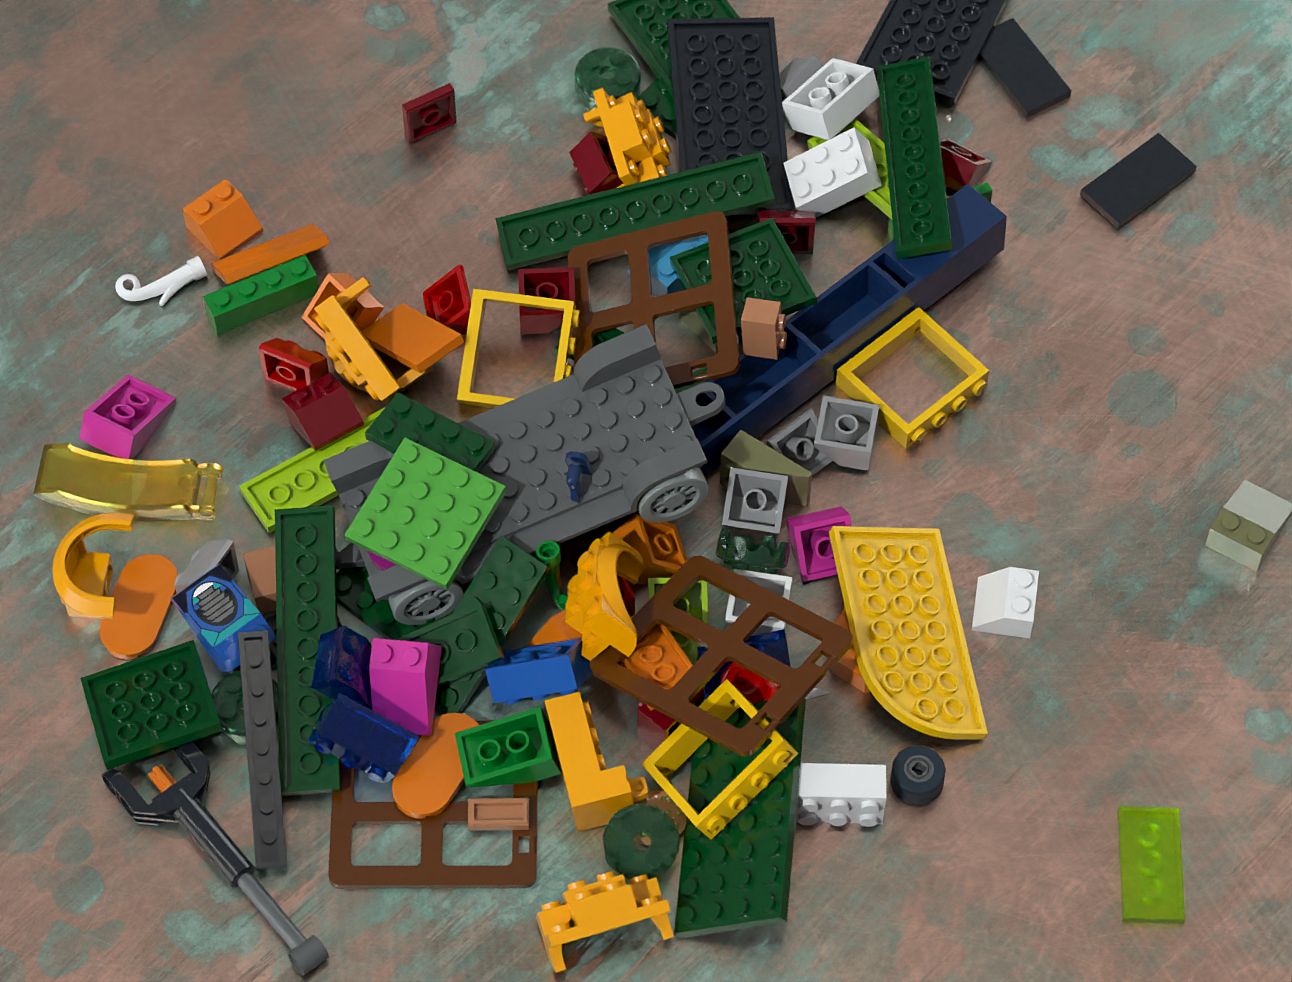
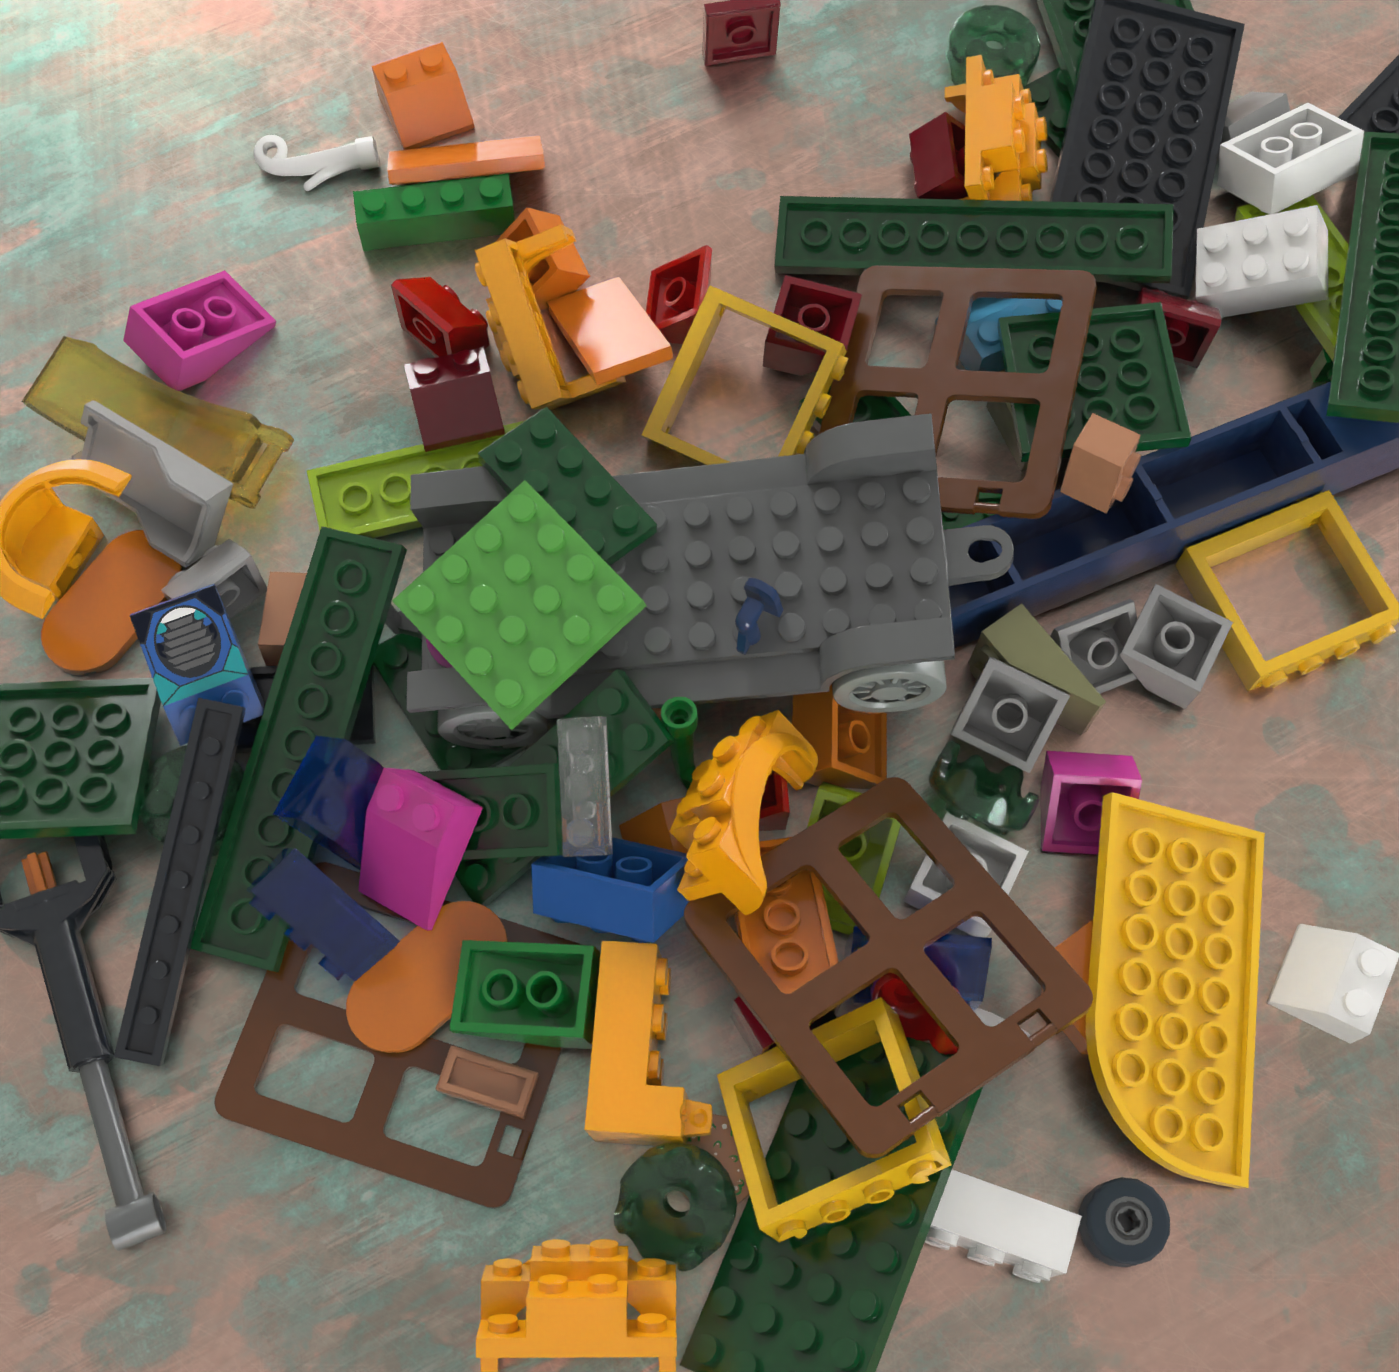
camera: 15 degrees right, 10 degrees up
none -> light grey piece [71,400,233,567]
none -> clear plate [557,716,613,857]

